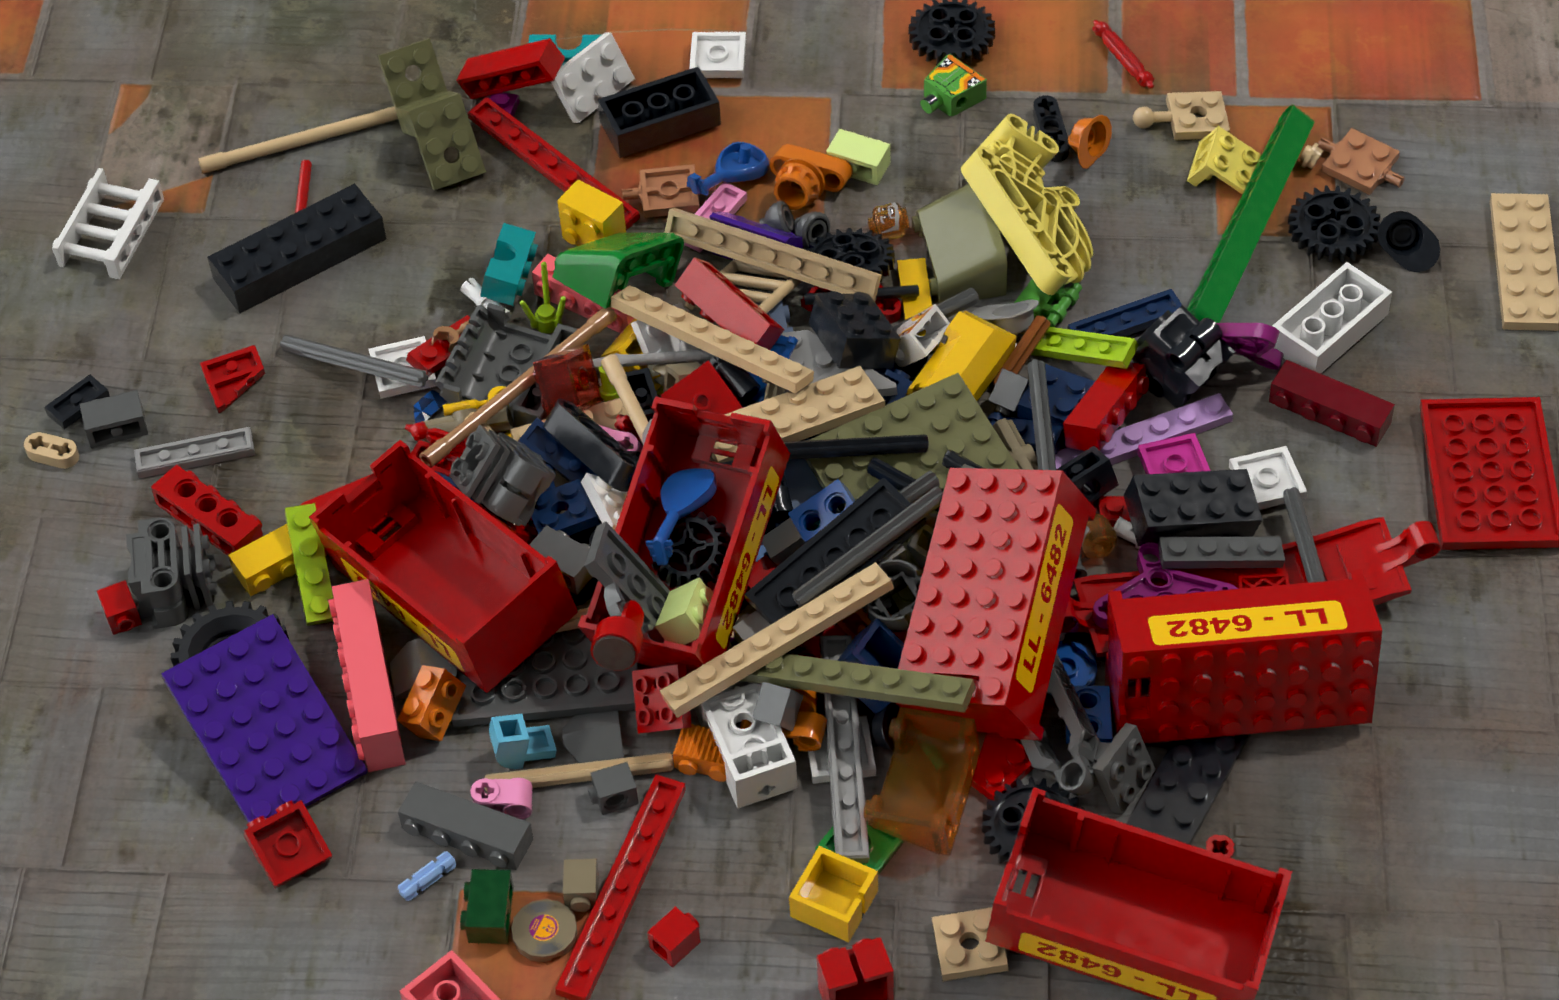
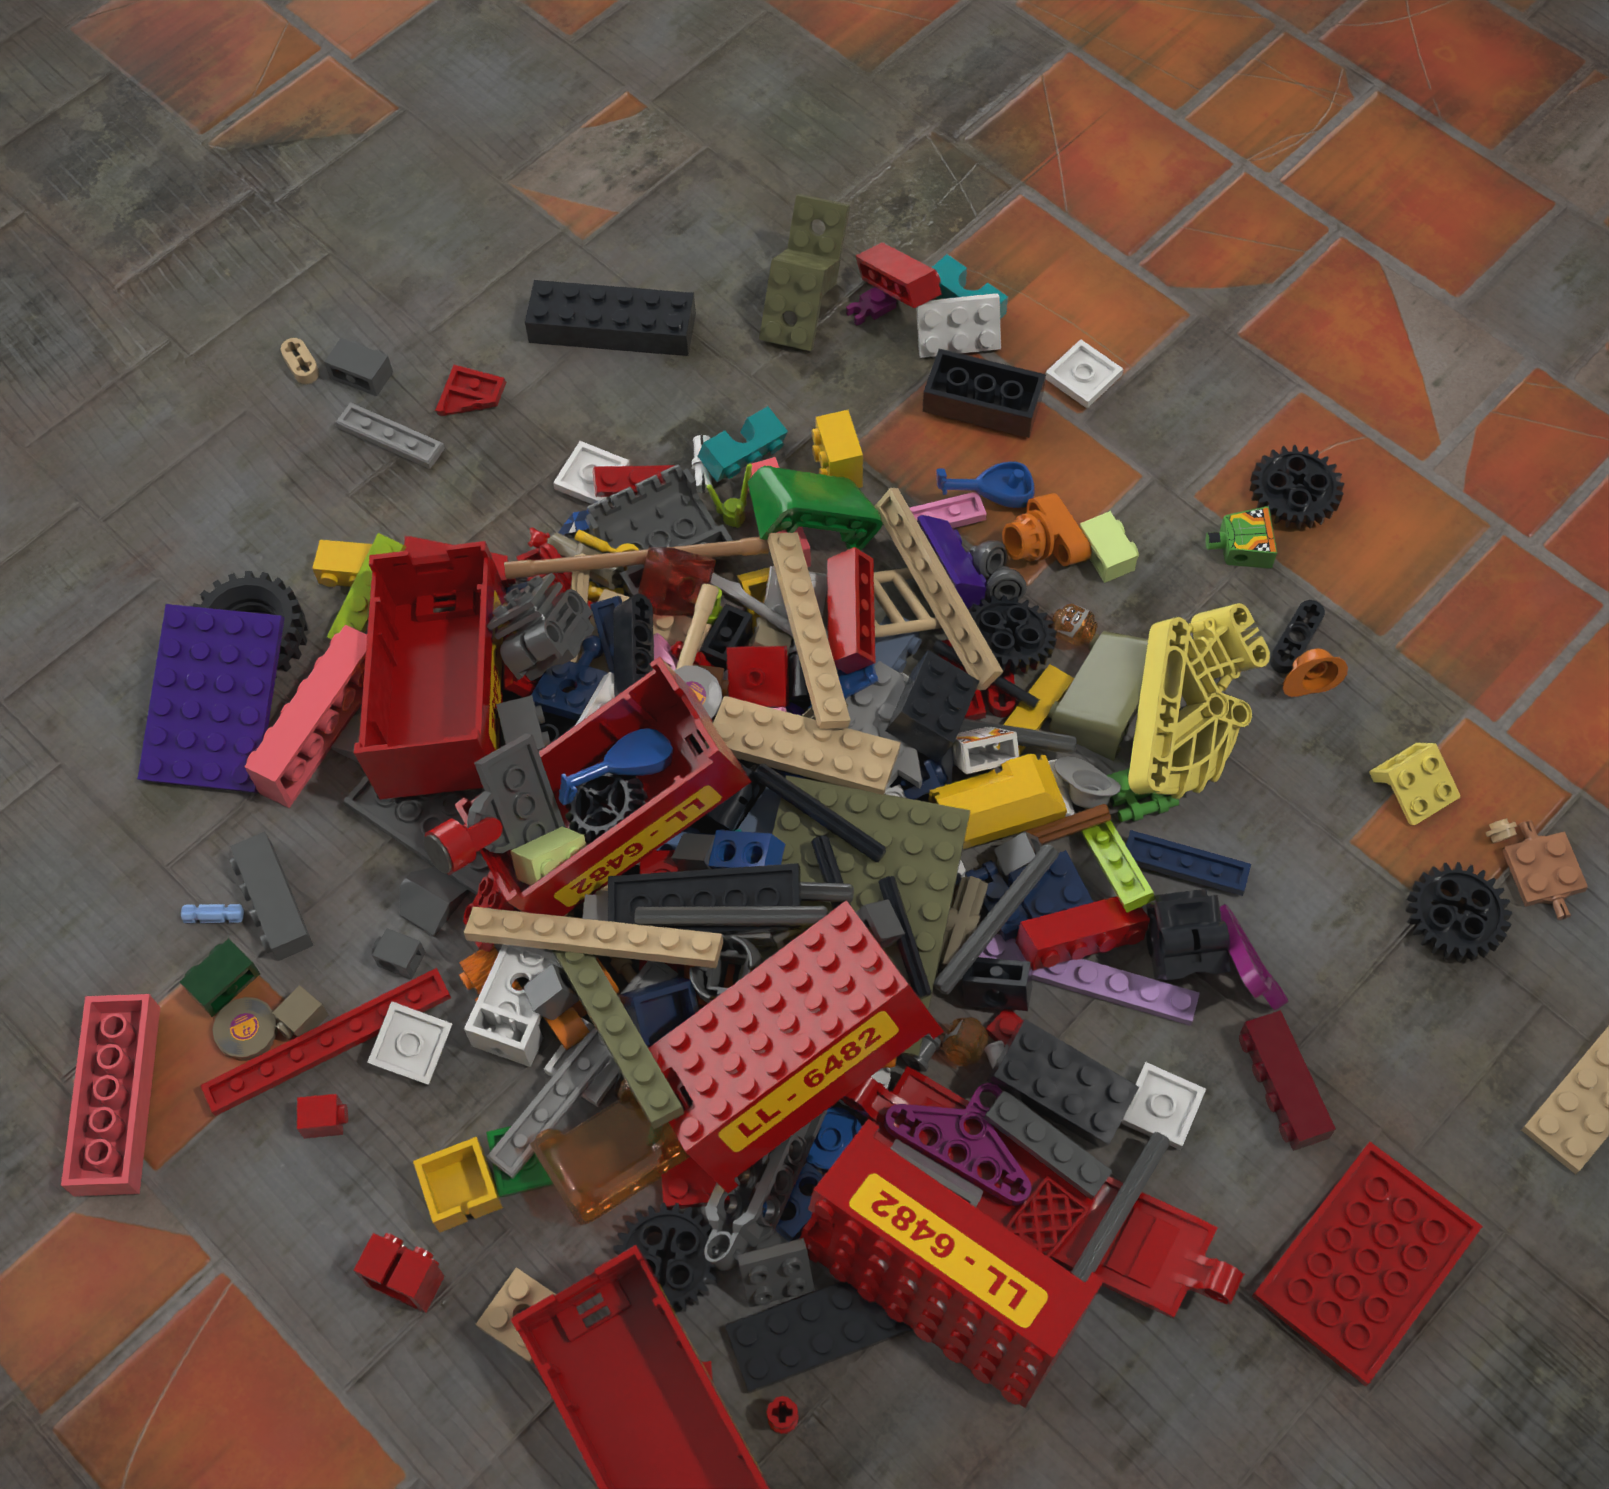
camera: 40 degrees right, 10 degrees up
black plate [44,374,110,430] -> none
white fence [52,168,164,279] -> none
red brick [96,580,142,635] -> none
dark grey piece [126,517,218,629] -> none
red brick [151,464,263,555] -> none
tan piece [198,106,398,174] -> none
red plate [244,800,333,889] -> none
dark grey axle [280,335,428,387] -> none
red bar [295,160,312,213] -> none
orange brick [397,665,466,741] -> none
medium nougat piece [432,320,470,353] -> none
red tile [467,97,640,230] -> none
bright pink piece [470,778,533,820] -> none
tan axle [485,752,674,793] -> none
medium azure brick [489,714,557,769] -> none
nougat plate [622,164,717,218] -> none
red wheel [1092,20,1155,89] -> none
tan plate [1133,91,1230,140] -> none
dark pink plate [1137,433,1211,474] -> none
green beam [1187,104,1315,323] -> none
white brick [1272,262,1392,374] -> none
black piece [1377,211,1441,272] -> none
none -> white plate [367,1002,453,1085]

